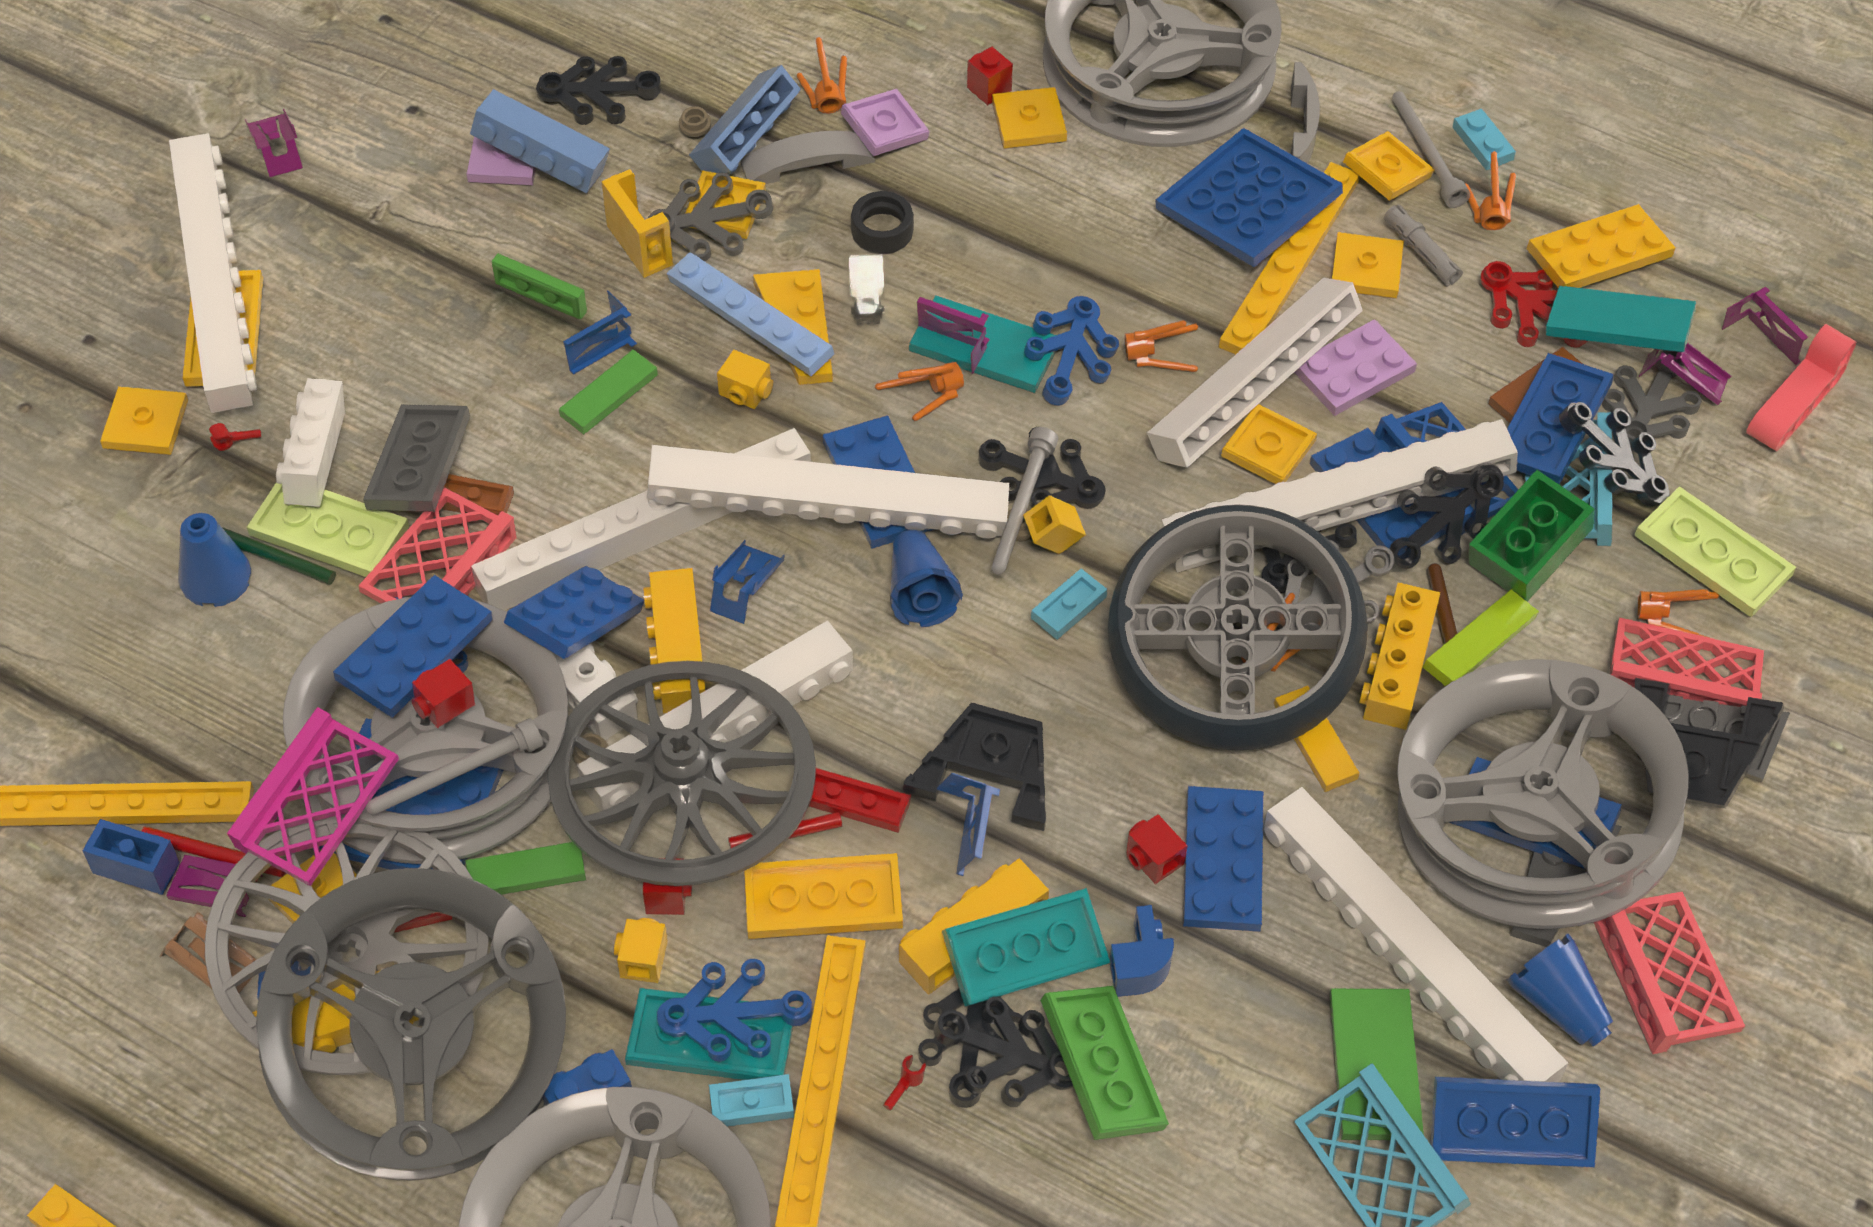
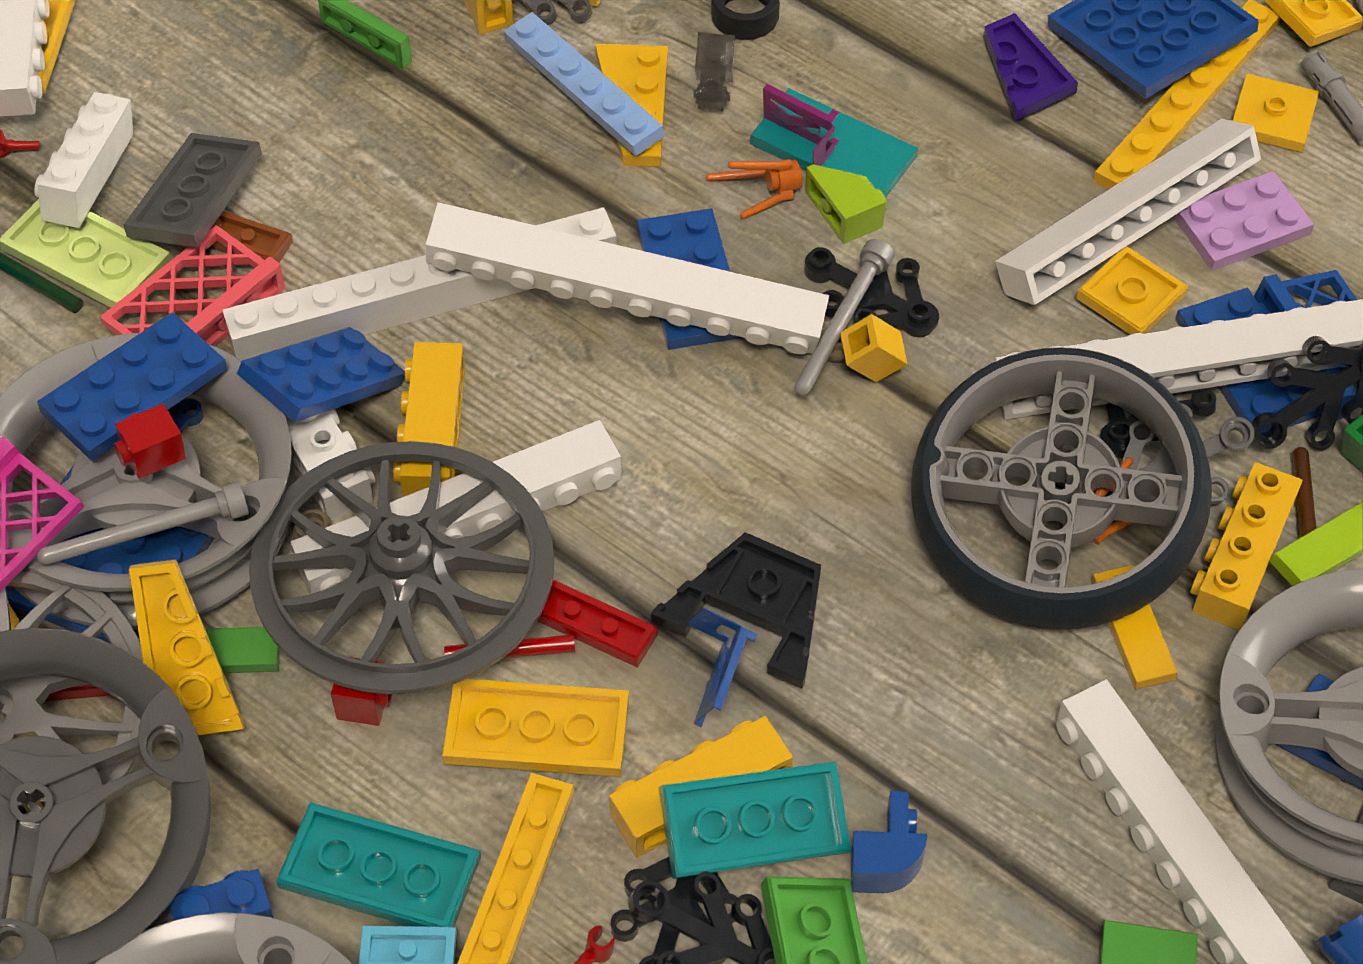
camera: 10 degrees right, 0 degrees up
bright green tile [559,350,658,435] -> none
blue piece [563,290,637,375] -> none
yellow brick [614,918,668,983] -> none
blue plant [657,959,812,1062] -> none
blue piece [710,540,785,624] -> none
yellow brick [717,350,773,409] -> none
blue cone [890,530,963,627] -> none
blue plant [1024,296,1119,405] -> none
medium azure plate [1031,569,1107,640] -> none
orange plant [1125,320,1198,372] -> none
red brick [1126,814,1188,885] -> none
blue plate [1183,786,1264,932] -> none
none -> yellow wing [129,559,245,735]
none -> lime slope [805,164,887,244]
none -> dark purple wing [983,13,1078,121]

